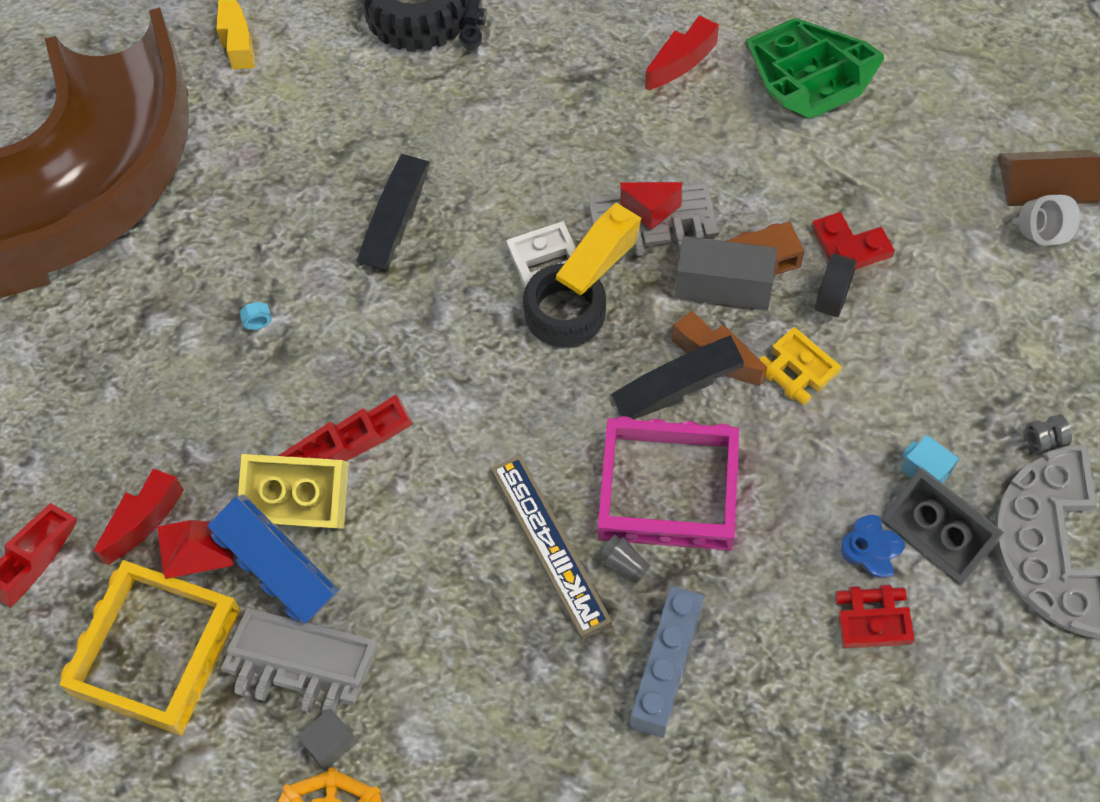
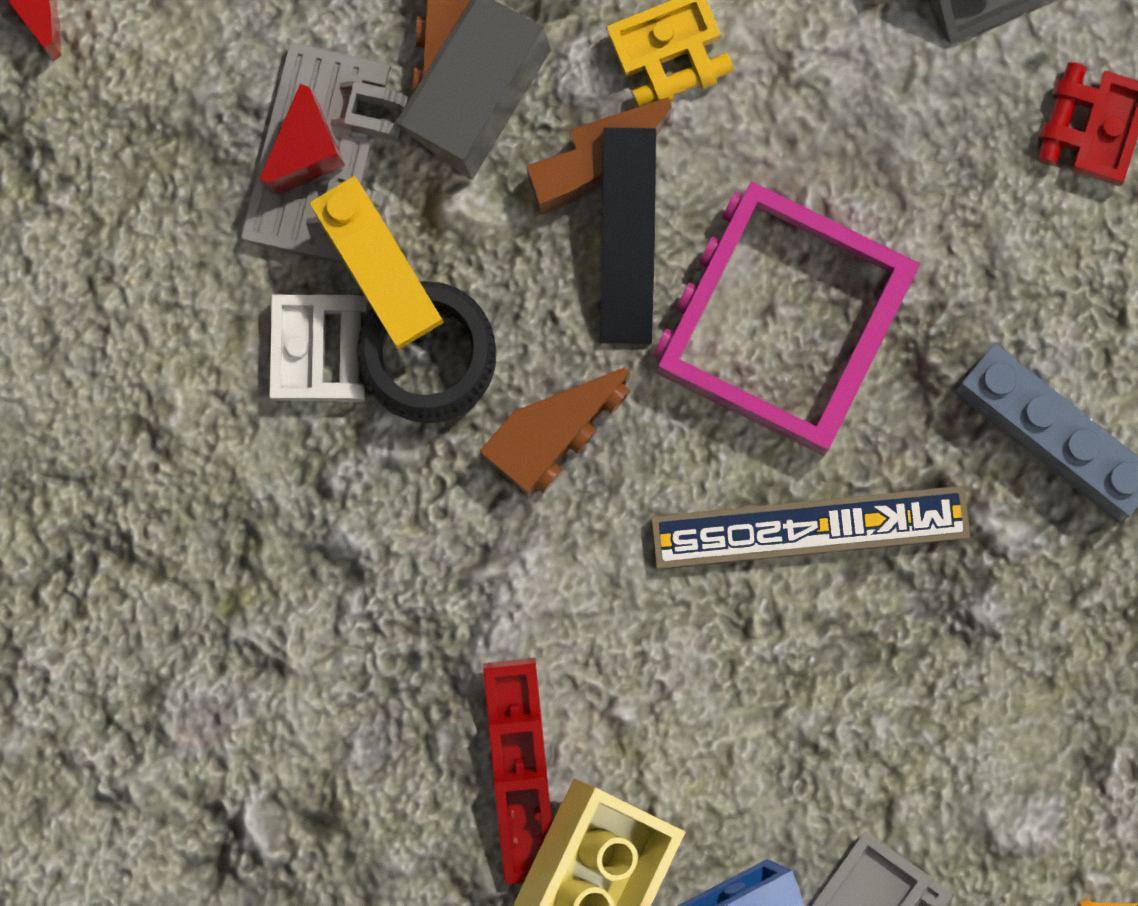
camera: 70 degrees left, 20 degrees up
medium azure tile [239,302,272,330] -> none
black slope [357,153,430,272] -> none
dark grey cone [599,534,651,582] -> none
blue plate [841,515,906,578] -> none
none -> dark orange slope [479,367,631,498]

